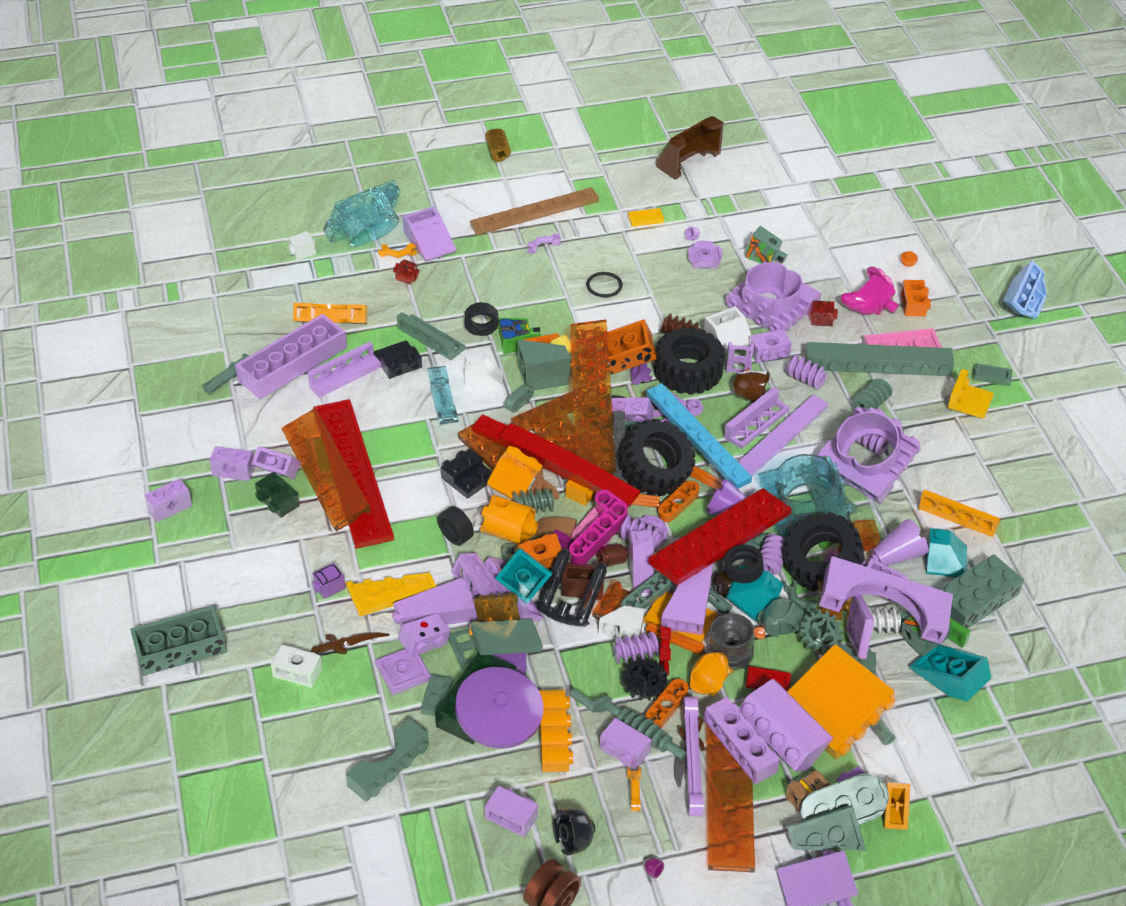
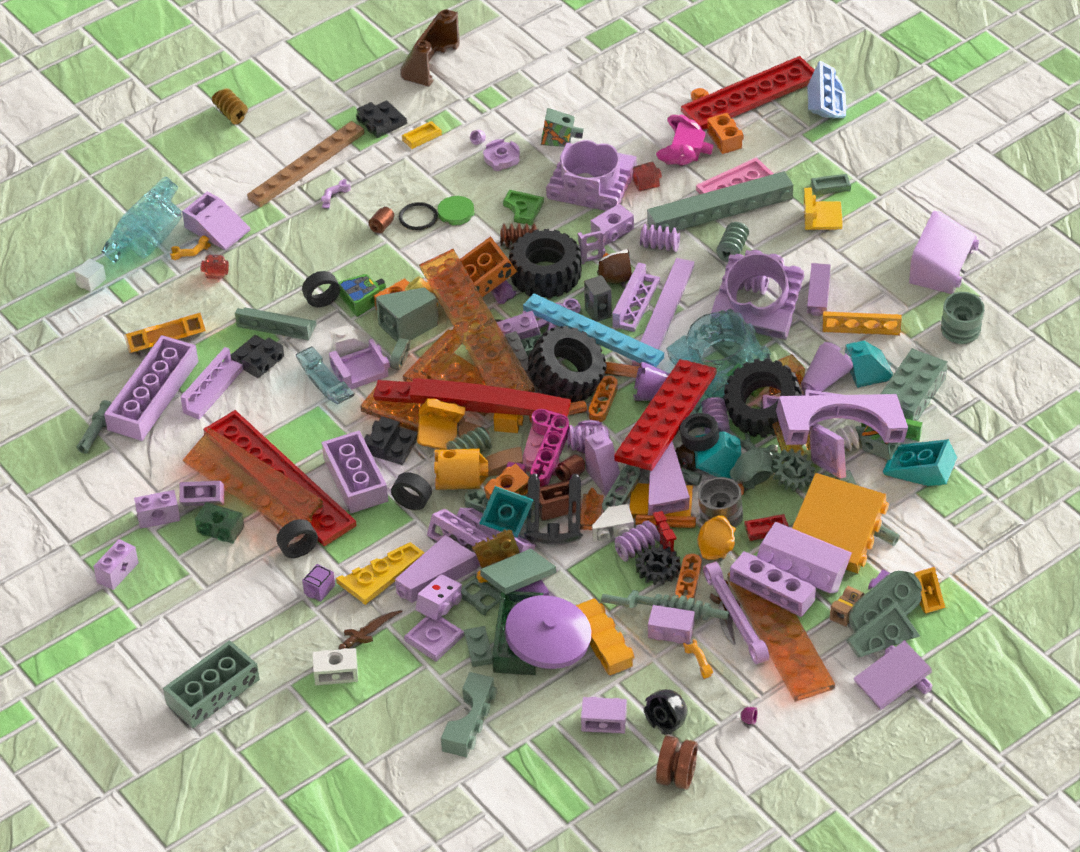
camera: 20 degrees left, 0 degrees up
white slope [704,306,751,354] -> none
none -> black tyre [276,519,318,558]
none -> lavender brick [321,430,388,514]
none -> lavender panel [329,339,390,392]
none -> black plate [356,100,407,138]
none -> copper brick [368,207,394,233]
none -> bright green tile [438,195,474,225]
none -> bright green tile [503,190,544,226]
none -> dark grey brick [584,275,612,322]
none -> red plate [681,56,815,131]
none -> lavender slope [807,263,831,316]
none -> lavender windscreen [909,211,979,294]
none -> sand green wheel [940,292,985,344]

